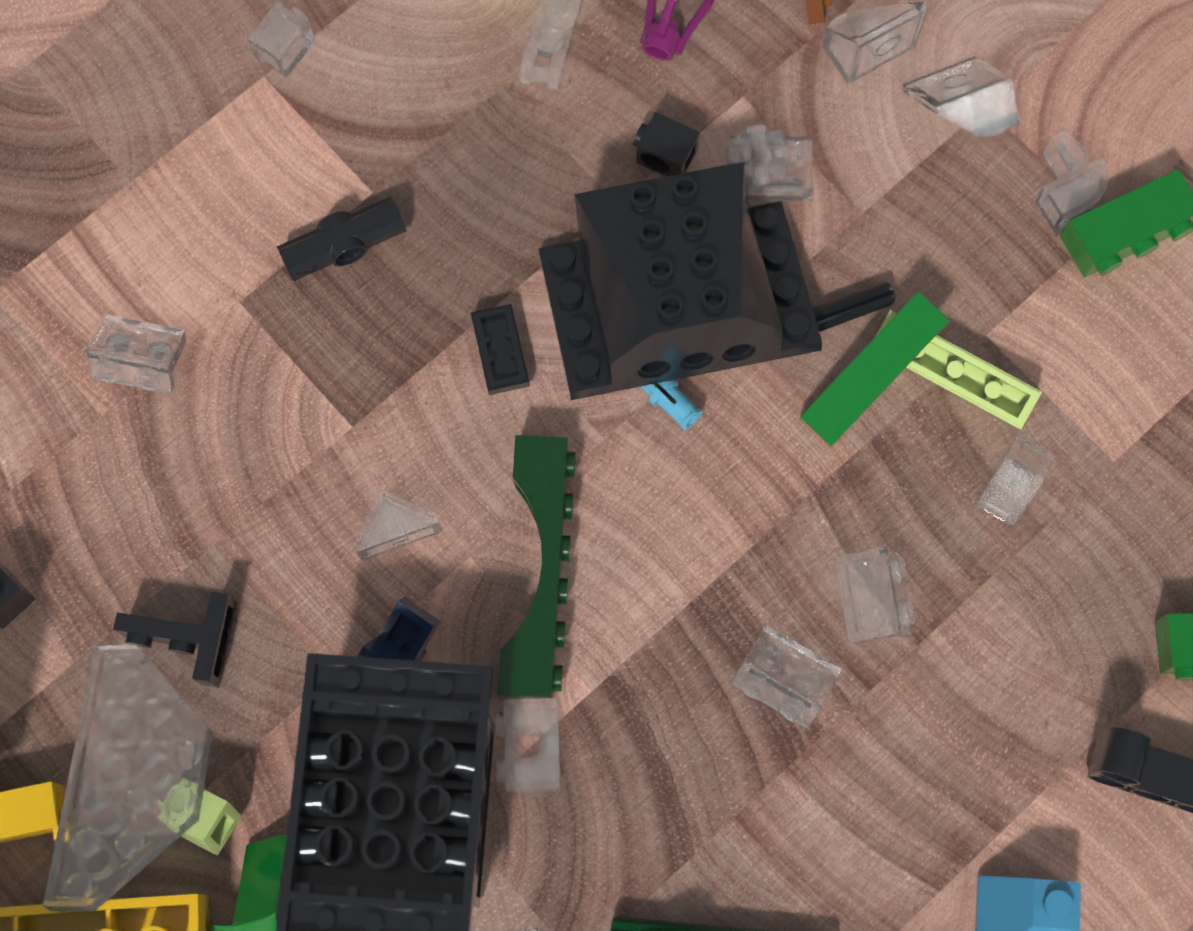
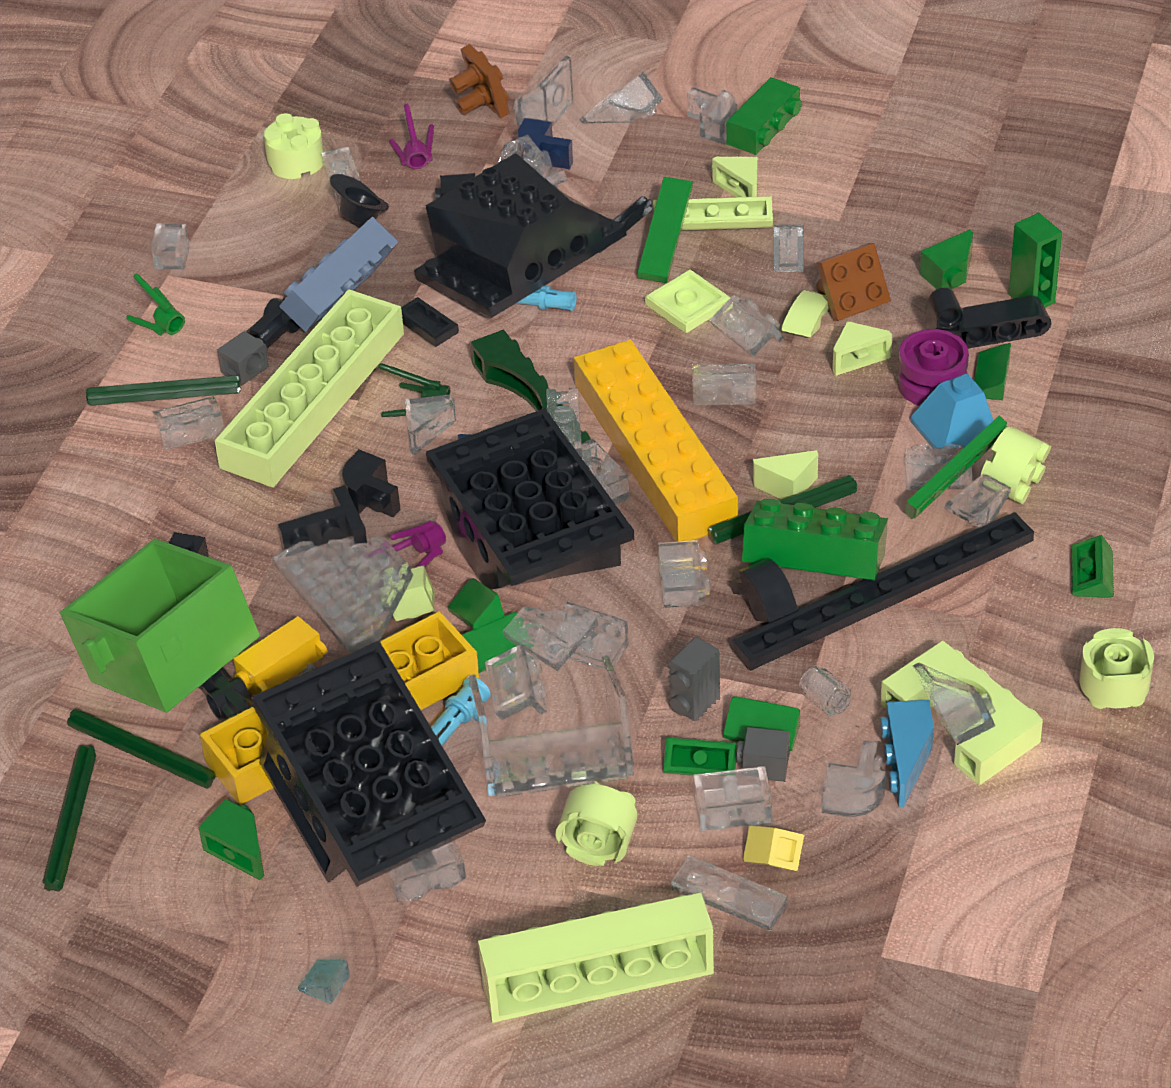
camera: 30 degrees left, 30 degrees down
none -> dark green axle [86,375,241,406]
none -> green plant [126,274,185,336]
none -> yellowish green brick [215,289,404,488]
none -> dark grey brick [217,331,269,386]
none -> sand blue wedge [279,217,398,332]
none -> black piece [329,174,389,228]
none -> black brick [342,449,401,518]
none -> magenta plant [370,520,446,568]
none -> dark green plant [378,363,451,418]
none -> dark blue brick [518,117,573,172]
none -> clear plate [546,387,582,458]
none -> yellow brick [573,339,738,545]
none -> yellowish green tile [645,270,731,333]
none -> yellowish green slope [712,157,758,197]
none -> yellowish green slope [753,450,818,499]
none -> yellowish green slope [782,290,830,337]
none -> dark orange plate [816,243,891,321]
none -> yellowish green slope [833,321,892,376]
none -> magenta wheel [897,329,969,406]
none -> green slope [974,343,1011,401]

